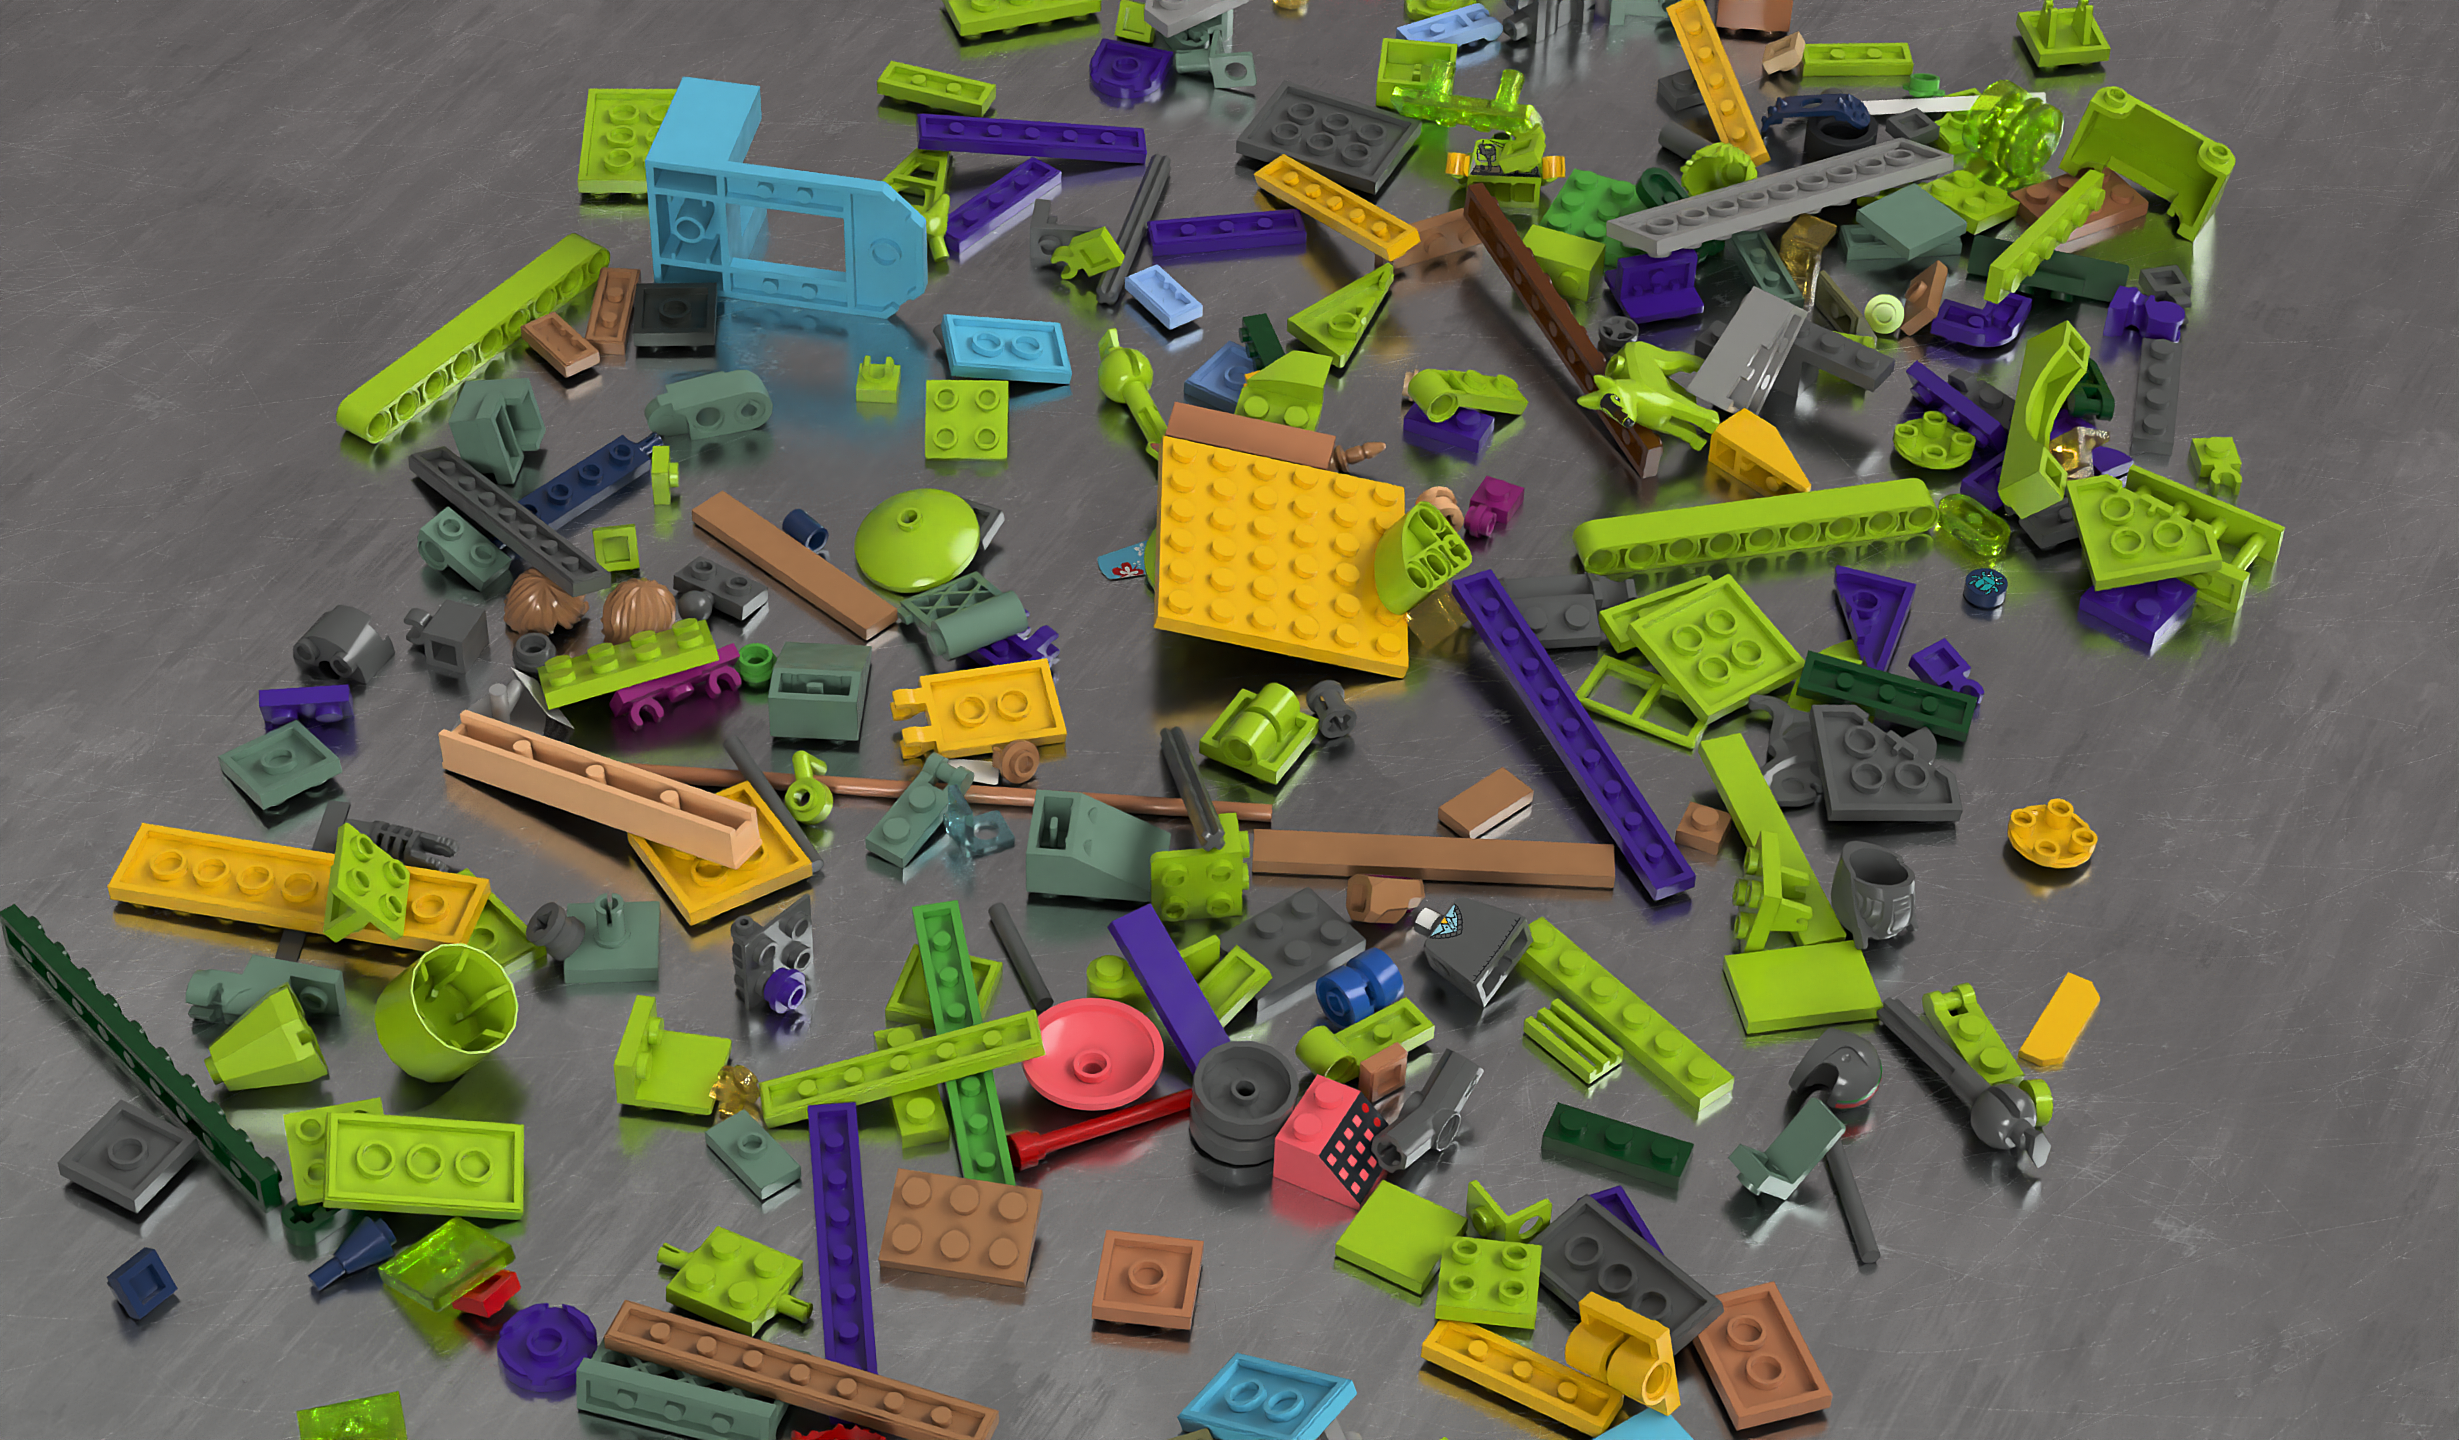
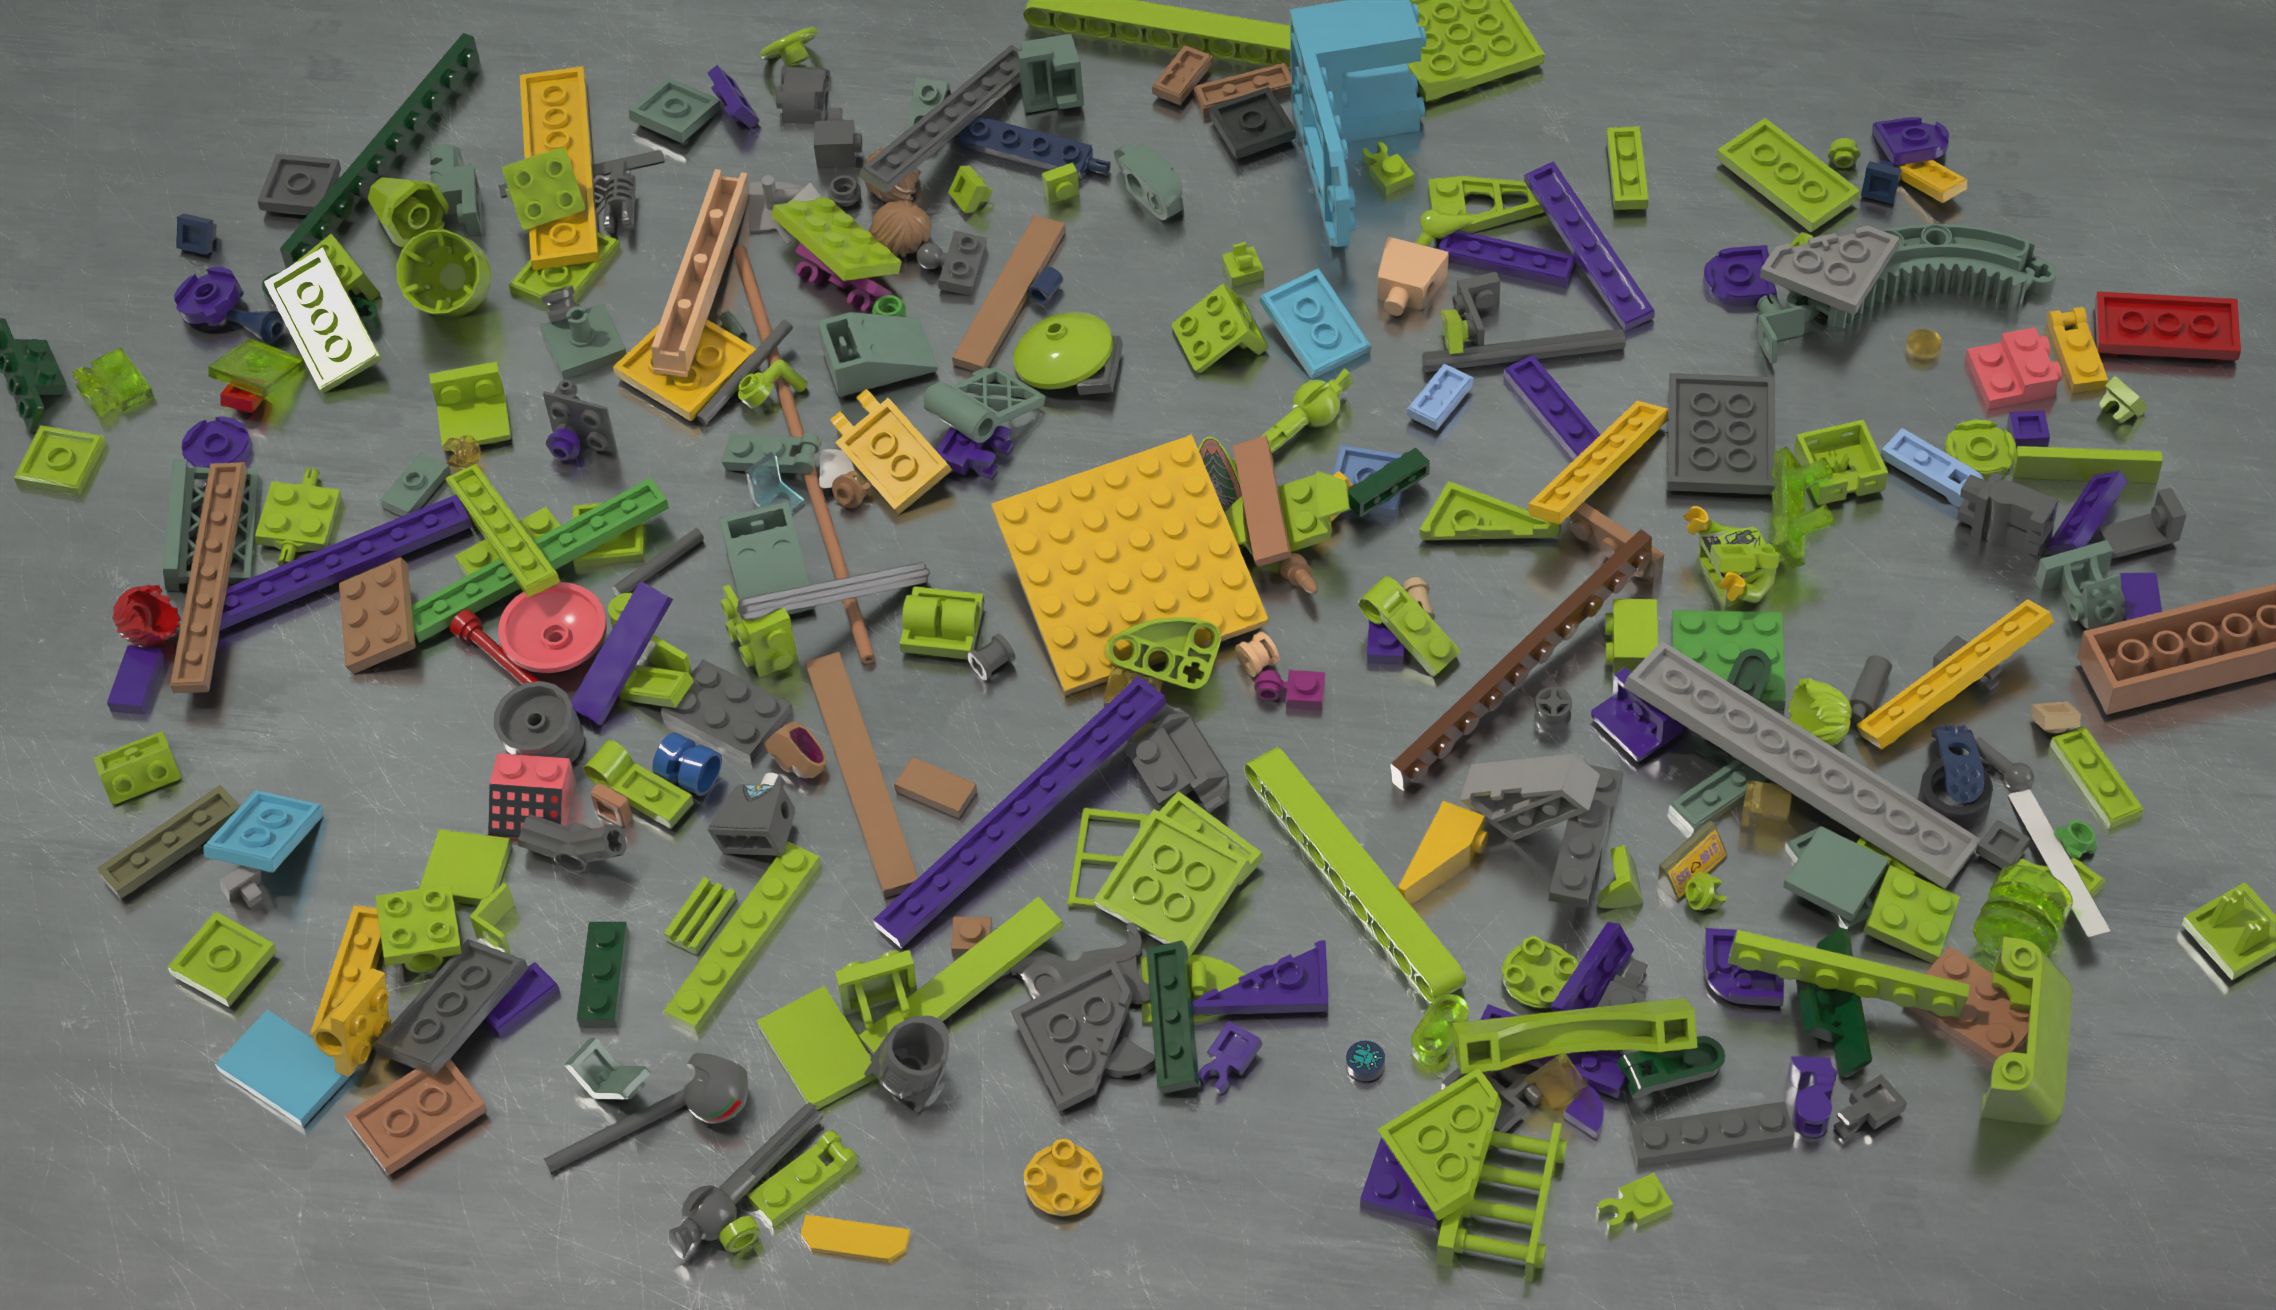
camera: 75 degrees right, 10 degrees up
nougat plate [1092,1230,1204,1330] -> none
lime animal [1577,341,1720,451] -> none
medium nougat plate [1899,260,1948,336] -> none
none -> dark purple plate [174,267,244,326]
none -> lime piece [759,27,818,67]
none -> lime plate [1362,141,1415,196]
none -> light nougat torso [1378,236,1449,316]

